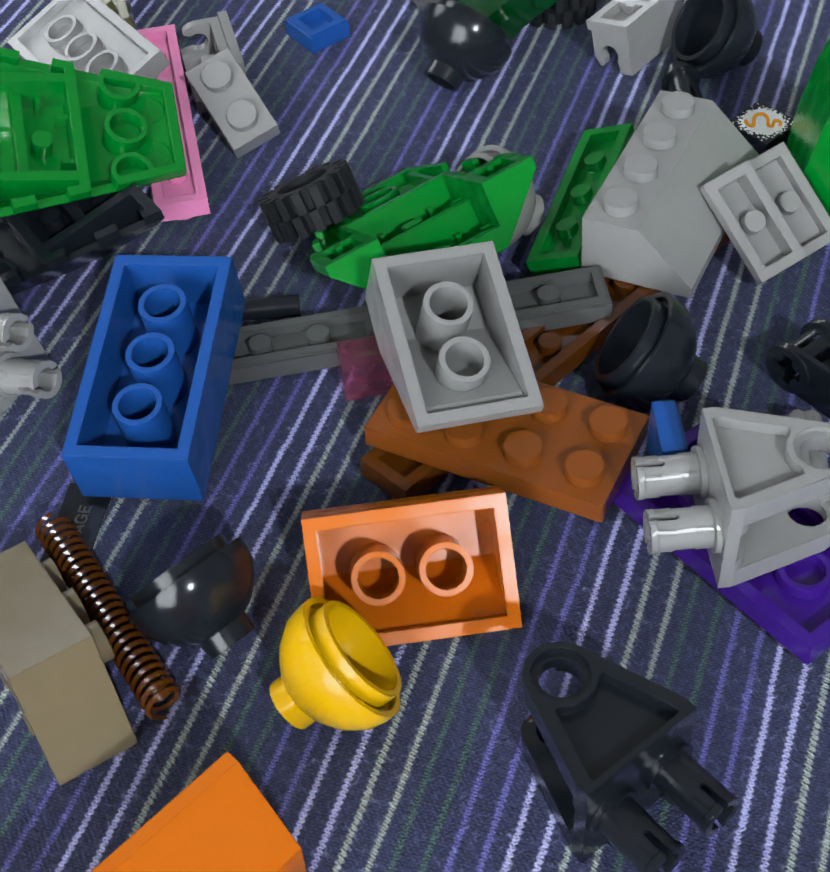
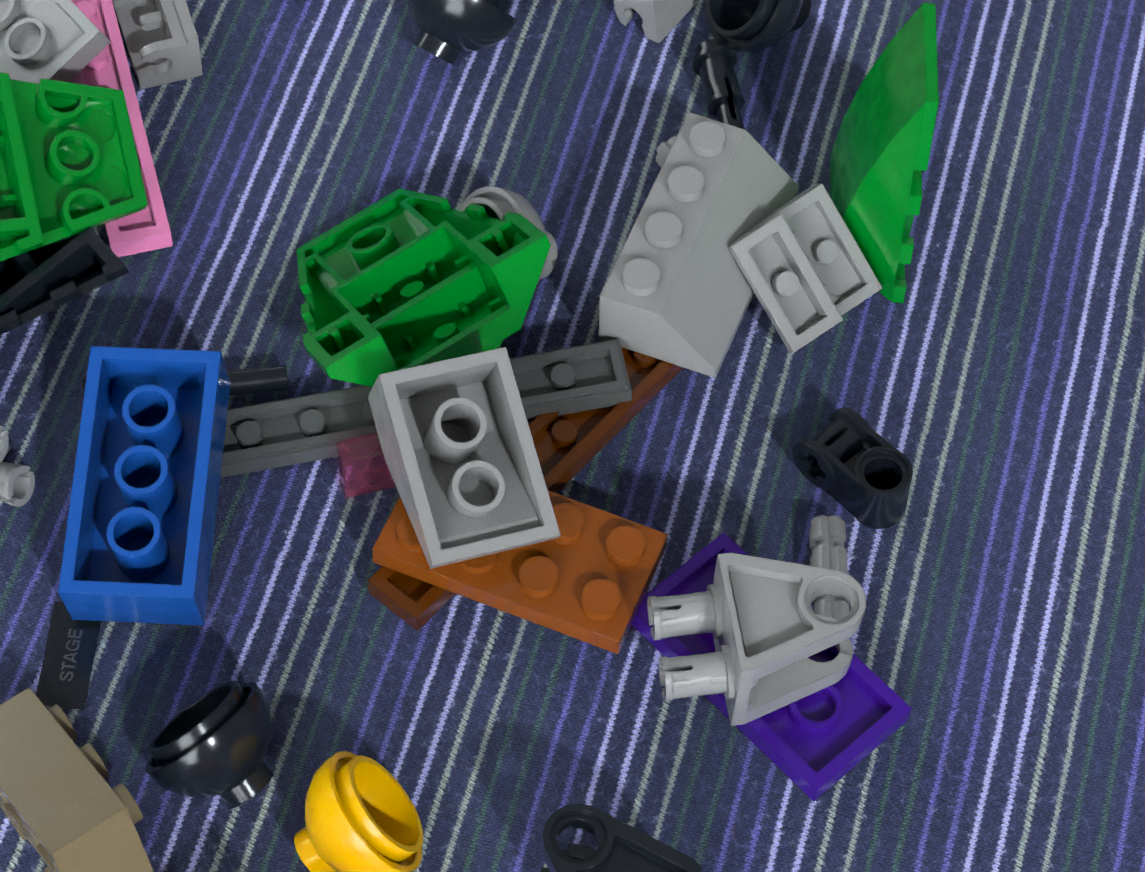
camera: 10 degrees left, 10 degrees up
reddish brown piece [35,512,181,720] -> none
light grey plate [184,47,280,159] -> none
black tyre [258,159,365,244] -> none
orange slope [301,486,523,646] -> none
green plate [526,123,635,277] -> none
black piece [594,292,707,406] -> none
blue tile [647,400,688,456] -> none
tile [730,101,793,155] -> none

